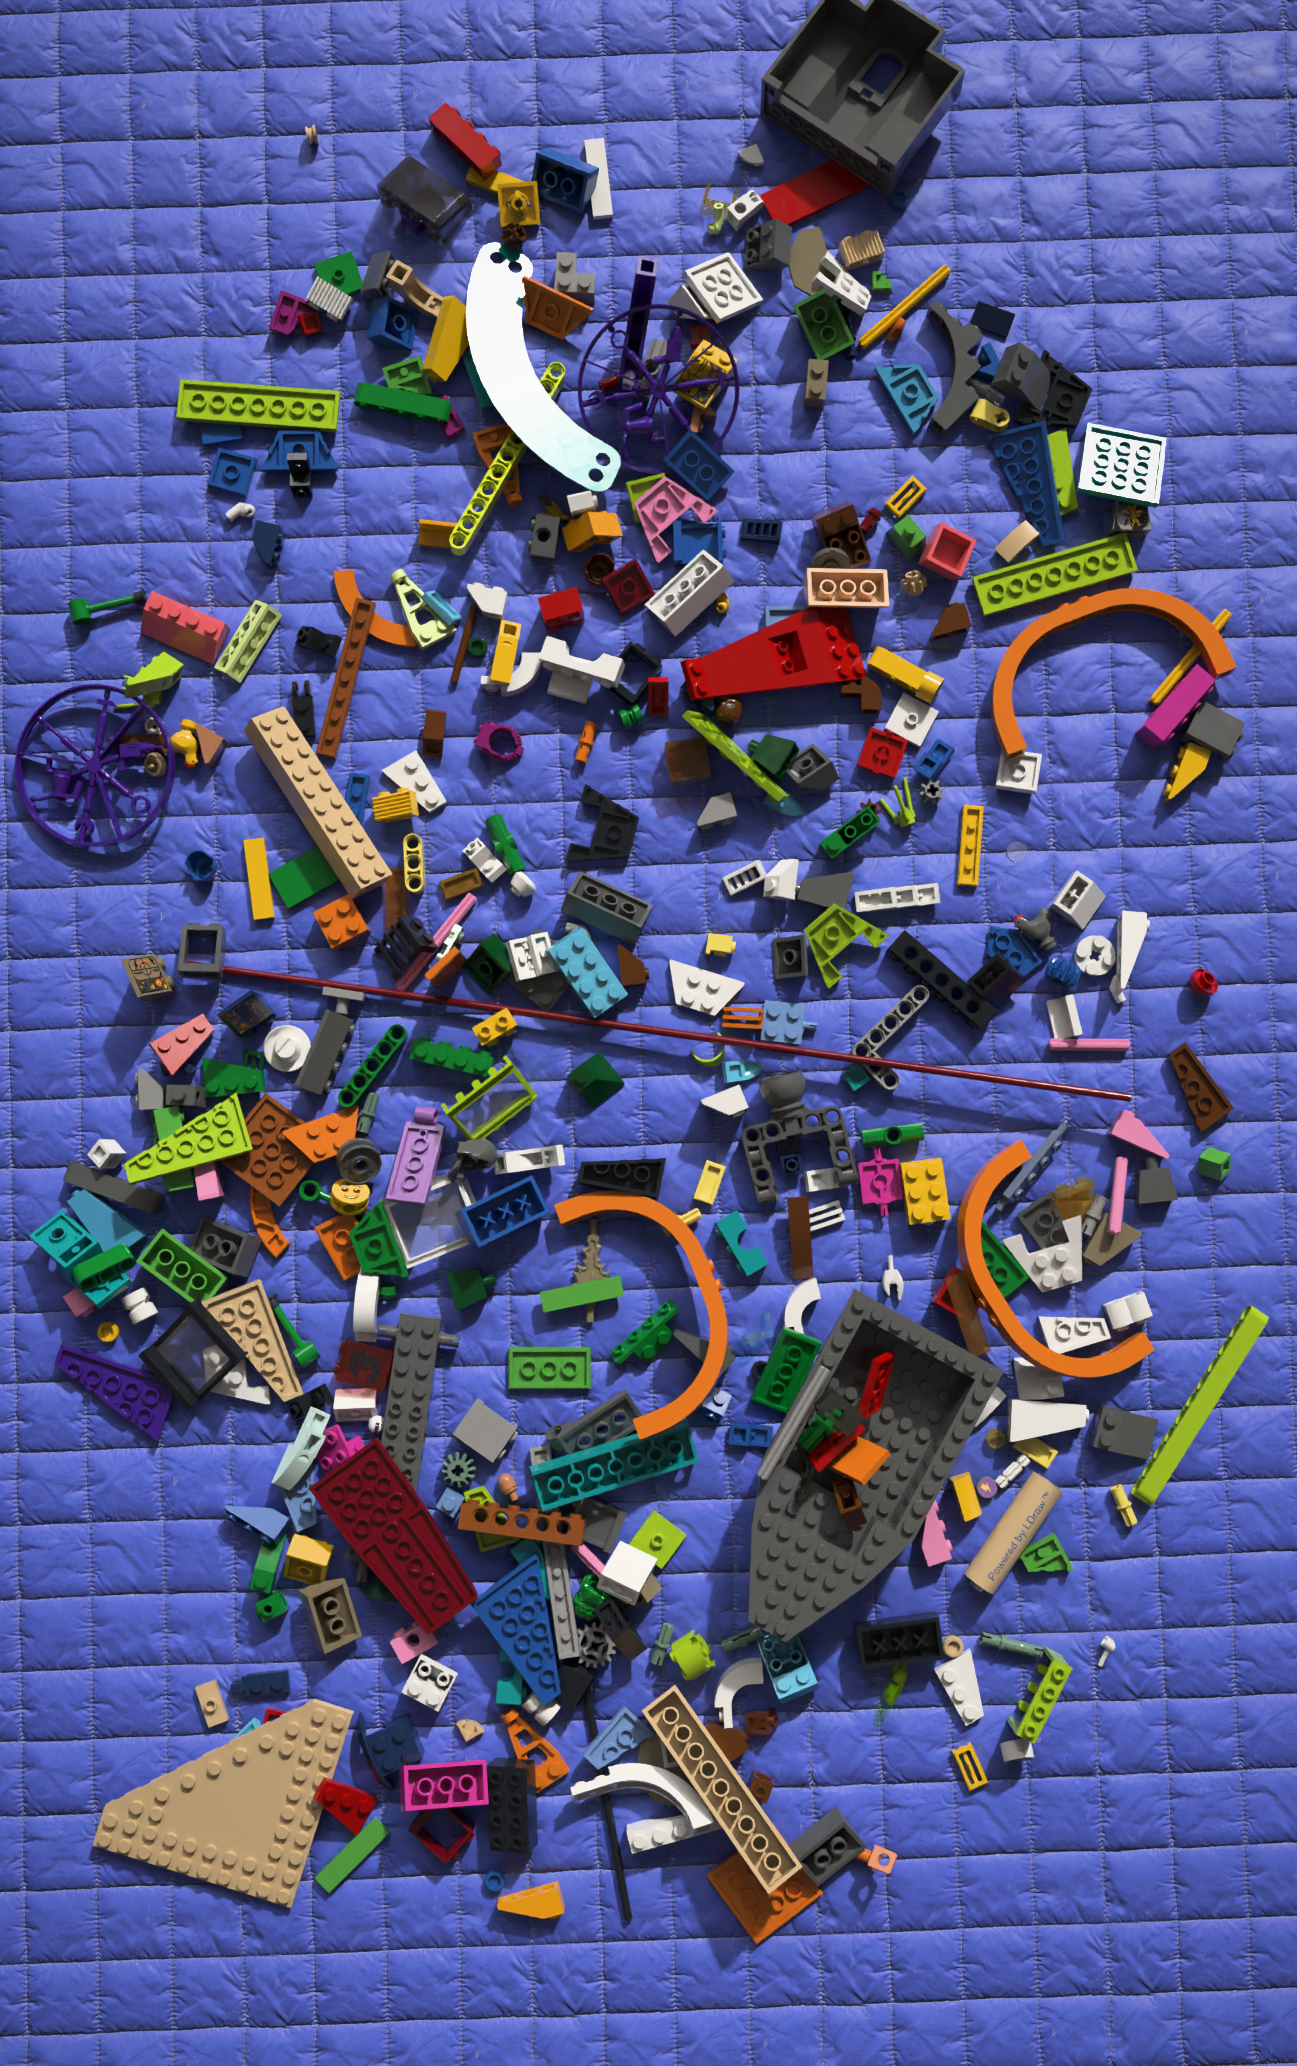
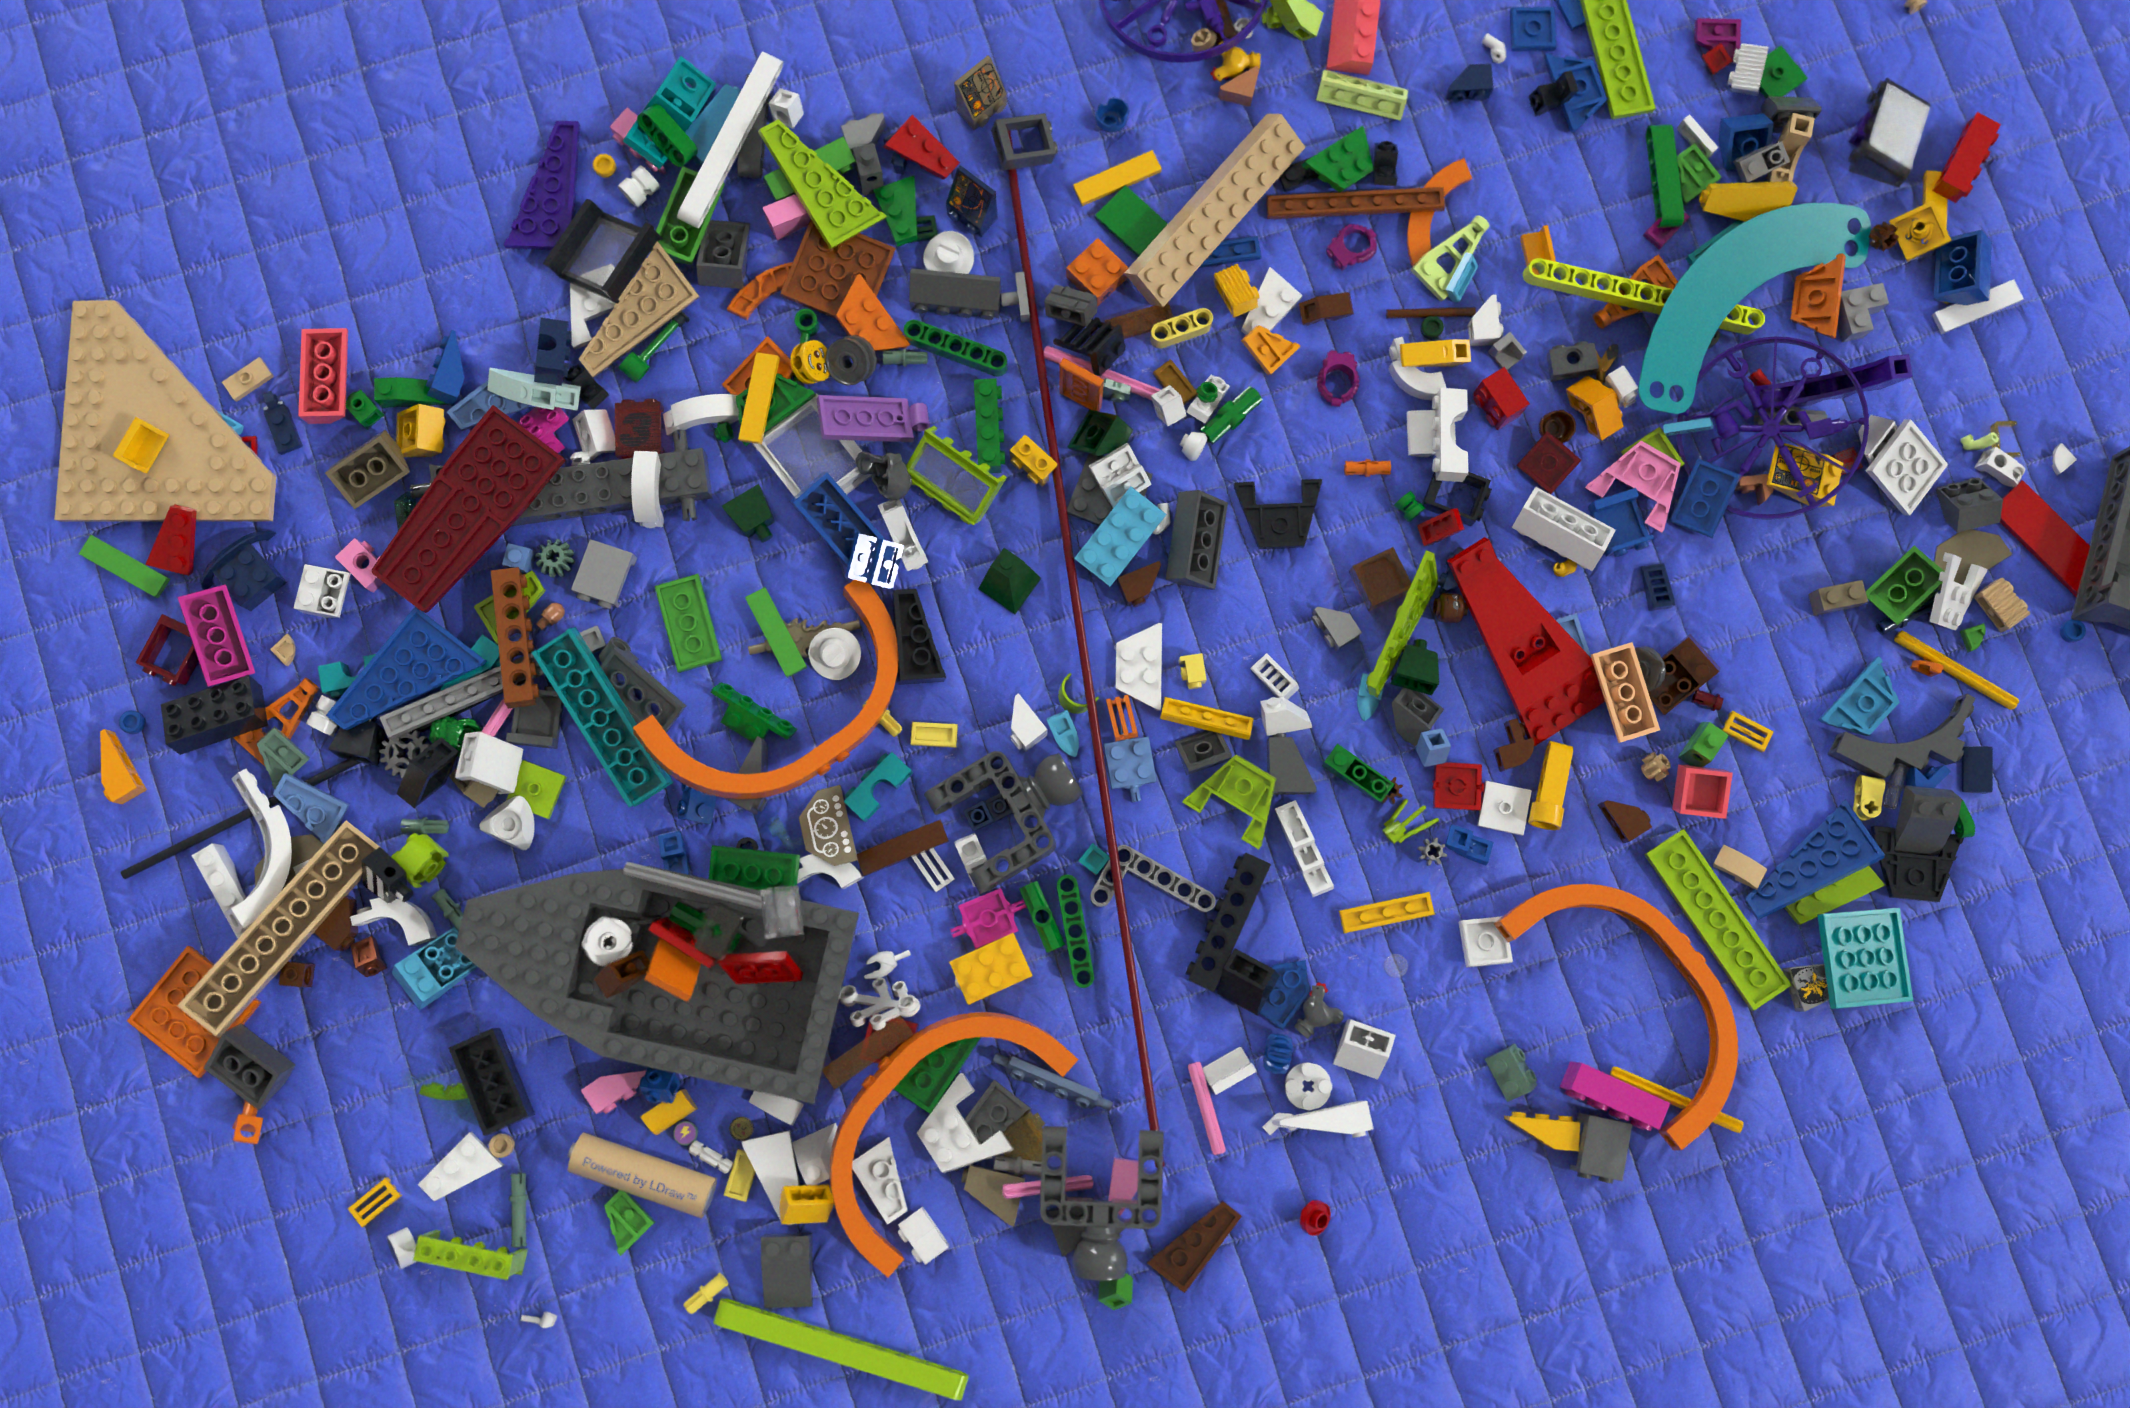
camera: 70 degrees right, 5 degrees down
none -> yellow panel [113,417,170,474]
none -> sand green wing [257,726,310,789]
none -> coral slope [298,328,348,424]
none -> black torso [361,847,413,903]
none -> white hat [479,796,535,851]
none -> dark blue arch [534,317,572,386]
none -> white plate [582,917,633,966]
none -> white arch [631,451,664,528]
none -> blue brick [640,1067,680,1104]
none -> white beam [677,52,784,228]
none -> yellow tile [738,352,780,445]
none -> clear brick [760,886,804,939]
none -> yellow brick [780,1184,834,1224]
none -> dark tan sticker [799,785,858,866]
none -> white hat [808,628,861,680]
none -> white plant [840,978,920,1030]
none -> slope [845,533,904,590]
none -> dark grey piece [1040,1126,1164,1280]
none -> dark grey brick [1044,285,1098,327]
none -> green beam [1057,874,1094,988]
none -> white brick [1151,385,1187,426]
none -> yellow tile [1160,697,1254,740]
none -> green plate [1196,382,1218,403]
none -> light orange wing [1241,325,1301,375]
none -> green wing [1302,125,1374,193]
none -> magenta piece [1326,224,1377,271]
none -> medium blue brick [1416,728,1451,767]
none -> sand green bracket [1485,1043,1537,1102]
none -> light grey panel [1488,332,1527,370]
none -> medium azure tile [1663,418,1713,436]
none -> white tile [1677,115,1718,159]
none -> light grey slope [1733,141,1790,182]
none -> green beam [1953,800,1975,838]

